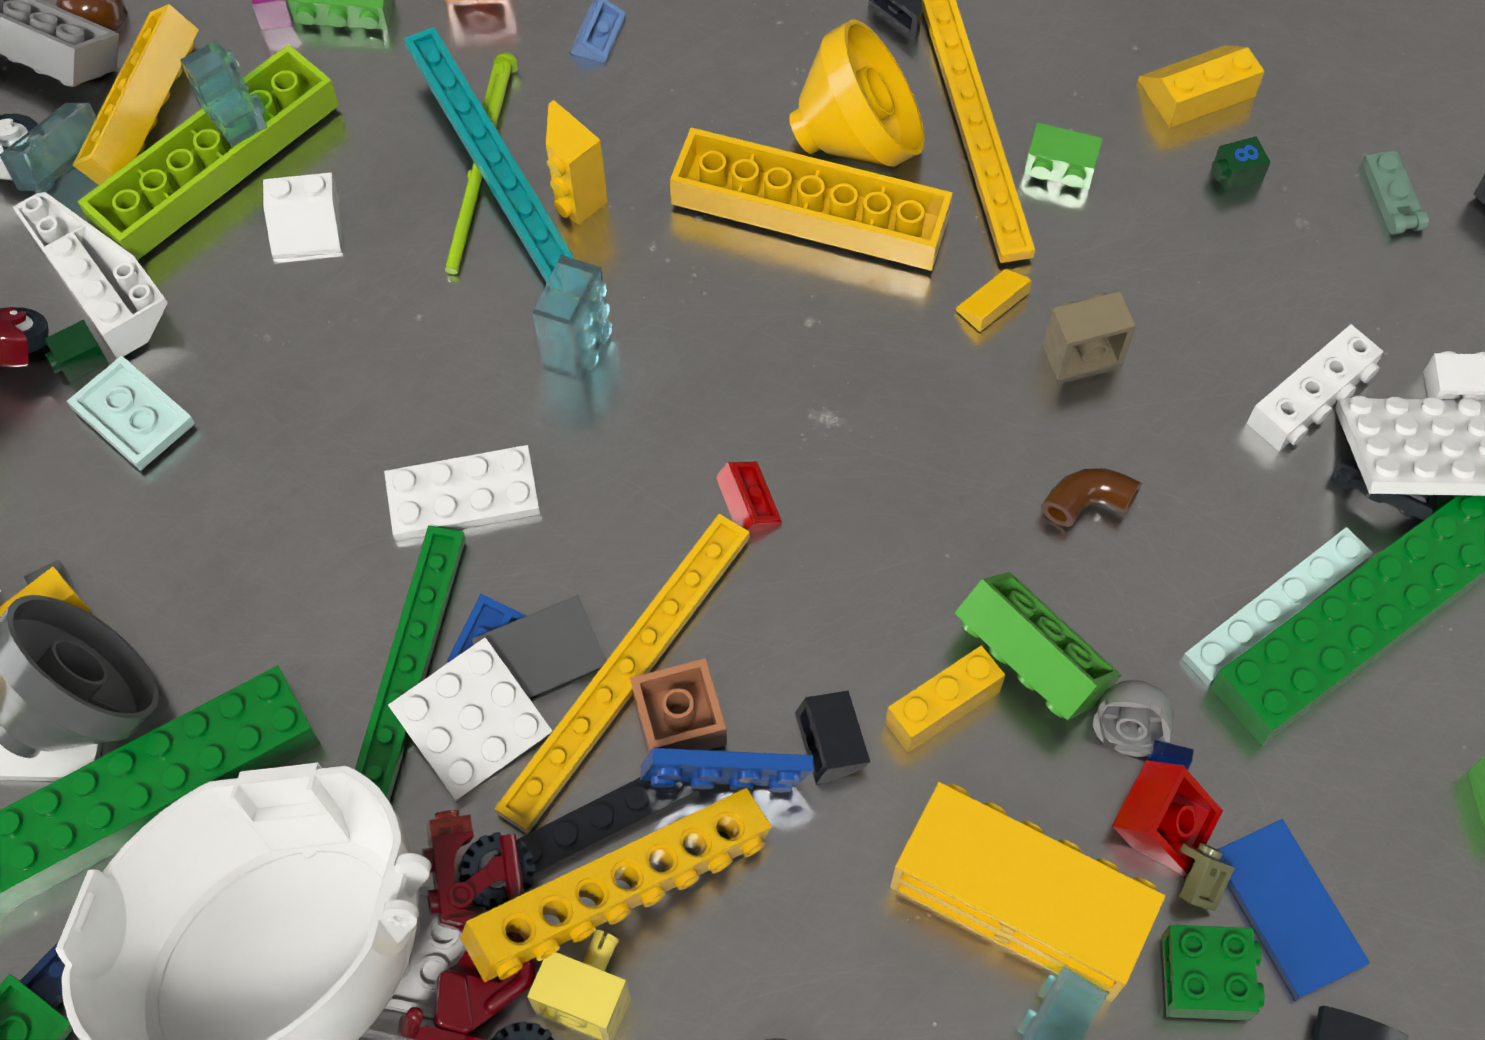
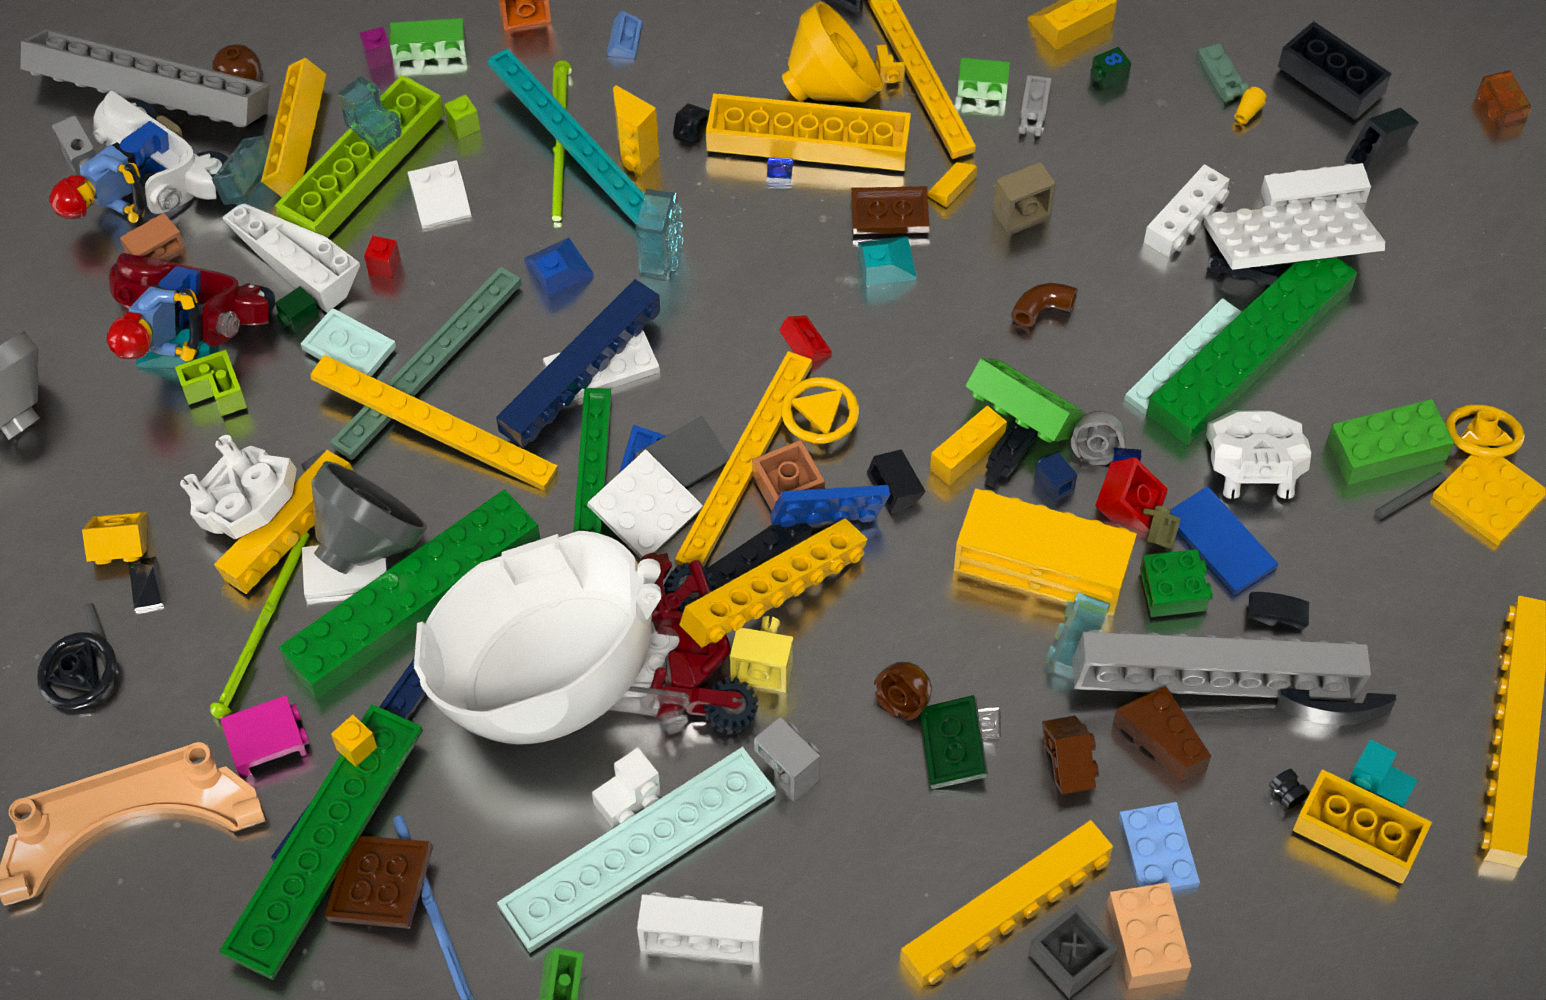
camera: 10 degrees left, 5 degrees down
none -> yellow plate [310,355,558,491]
none -> sand green plate [330,267,522,460]
none -> red brick [364,236,401,279]
none -> lime brick [444,94,480,140]
none -> dark blue brick [496,279,660,448]
none -> blue slope [524,237,593,297]
none -> black bracket [673,103,710,143]
none -> clear blue tile [767,158,793,184]
none -> yellow piece [781,377,859,444]
none -> reddish brown plate [851,186,930,234]
none -> teal slope [858,236,917,286]
none -> yellow bracket [875,44,905,84]
none -> black hinge [985,420,1038,488]
none -> light grey hinge [1020,75,1052,136]
none -> dark blue brick [1034,452,1077,501]
none -> white brick [1206,410,1311,499]
none -> yellow cone [1234,86,1267,124]

